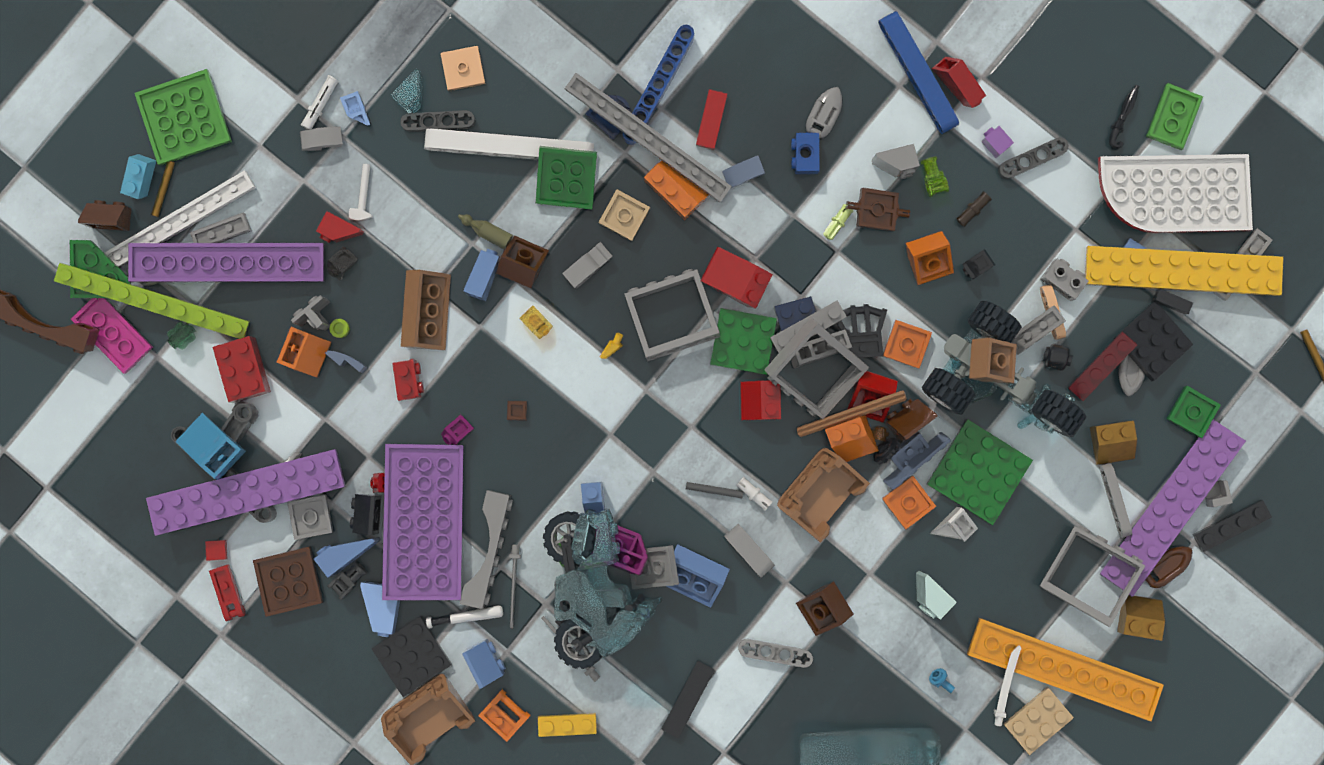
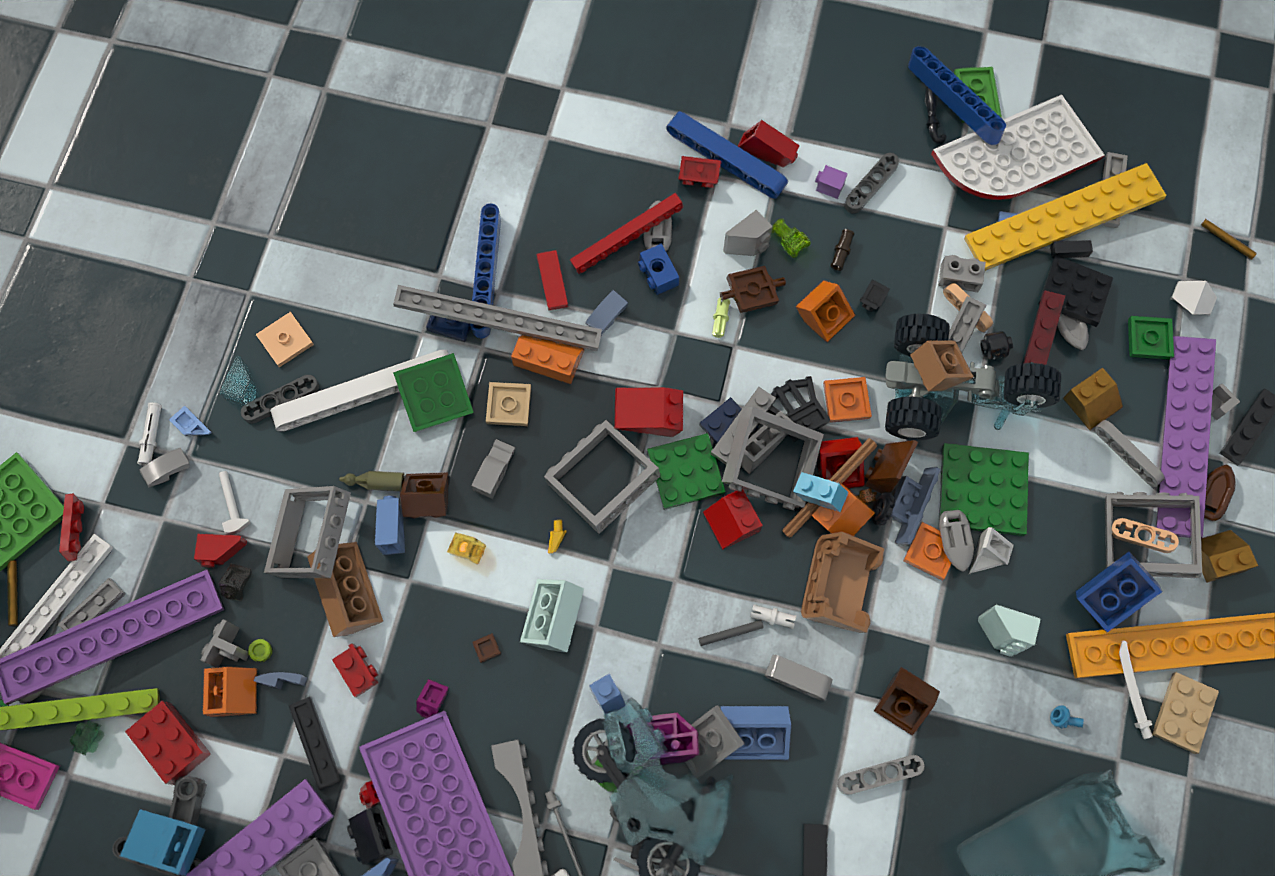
camera: 30 degrees left, 15 degrees down
none -> red plate [59,493,84,561]
none -> light grey window [264,486,351,578]
none -> black tile [289,697,342,791]
none -> light aqua slope [520,579,584,652]
none -> red piece [570,193,683,274]
none -> red bracket [678,156,721,188]
none -> medium azure brick [793,472,849,512]
none -> blue beam [908,46,1006,145]
none -> light grey piece [939,510,974,572]
none -> blue brick [1076,552,1162,632]
none -> light nougat beam [1111,518,1179,553]
none -> white slope [1171,281,1217,315]

